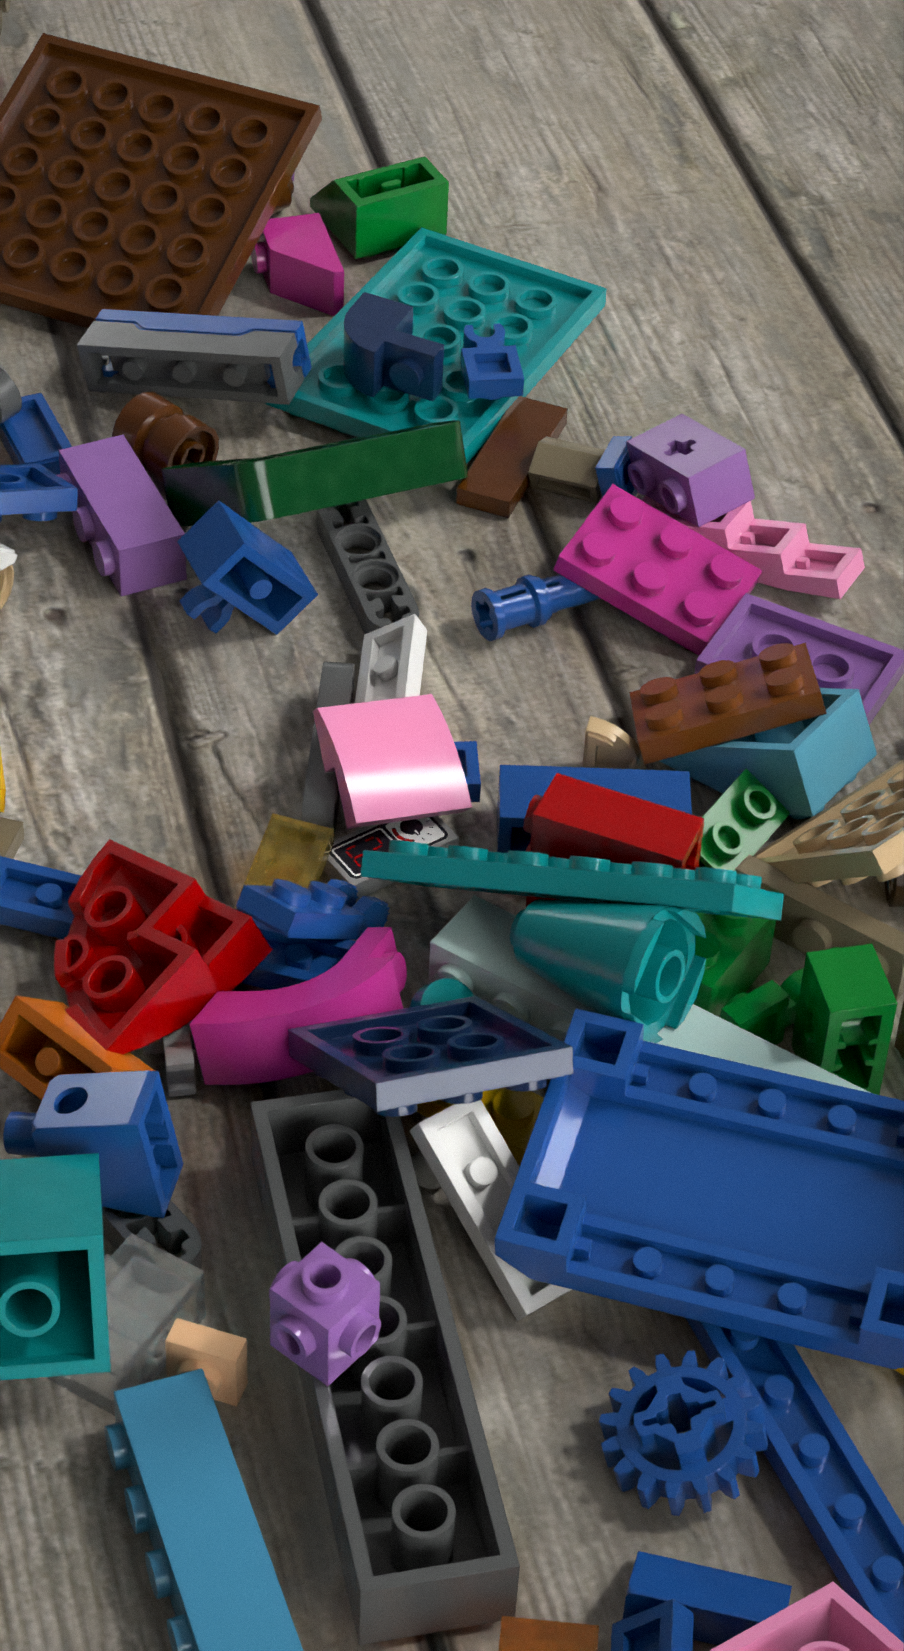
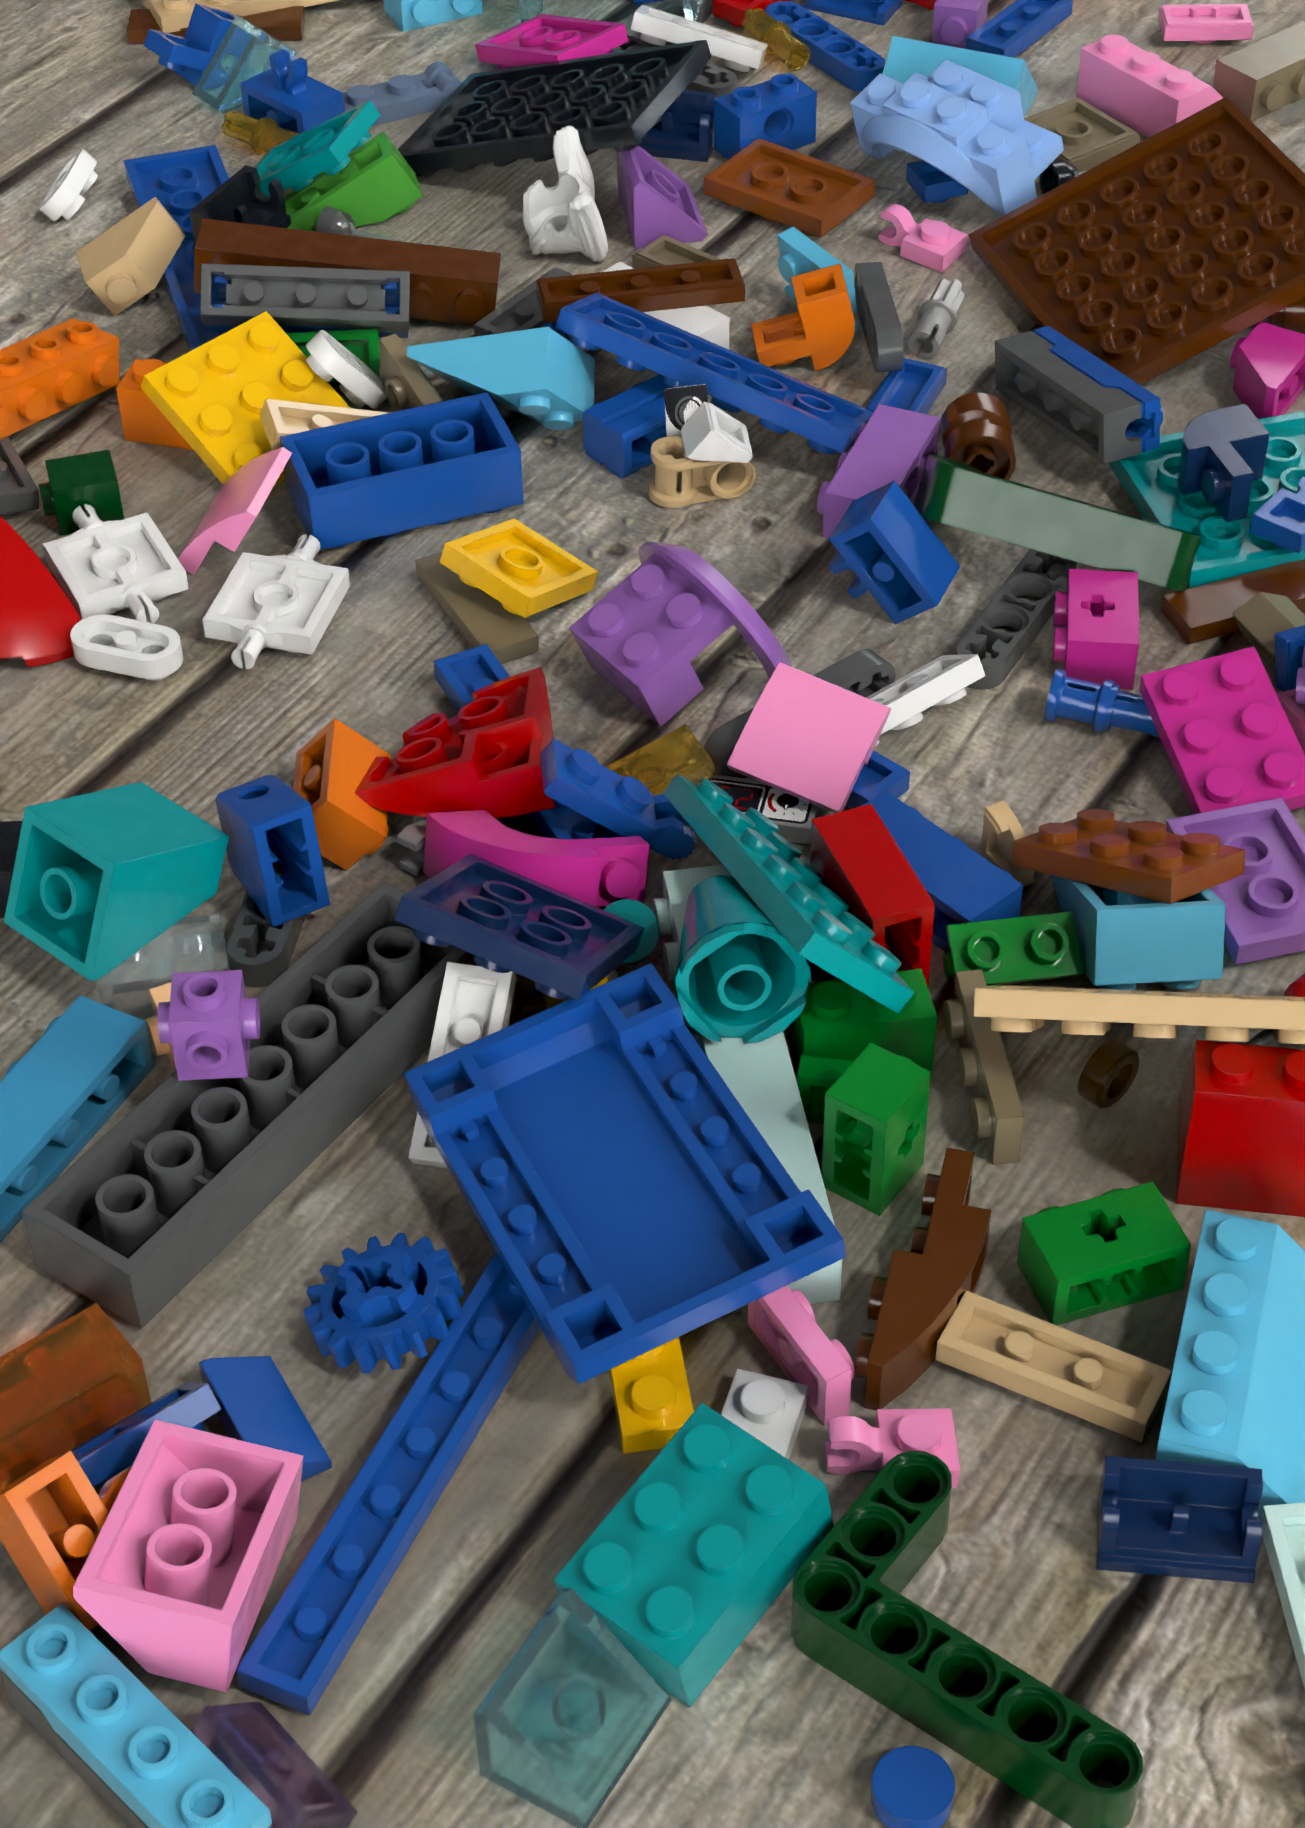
camera: 50 degrees right, 0 degrees up
none -> medium lavender piece [569,542,792,727]
none -> dark pink brick [1053,569,1139,690]

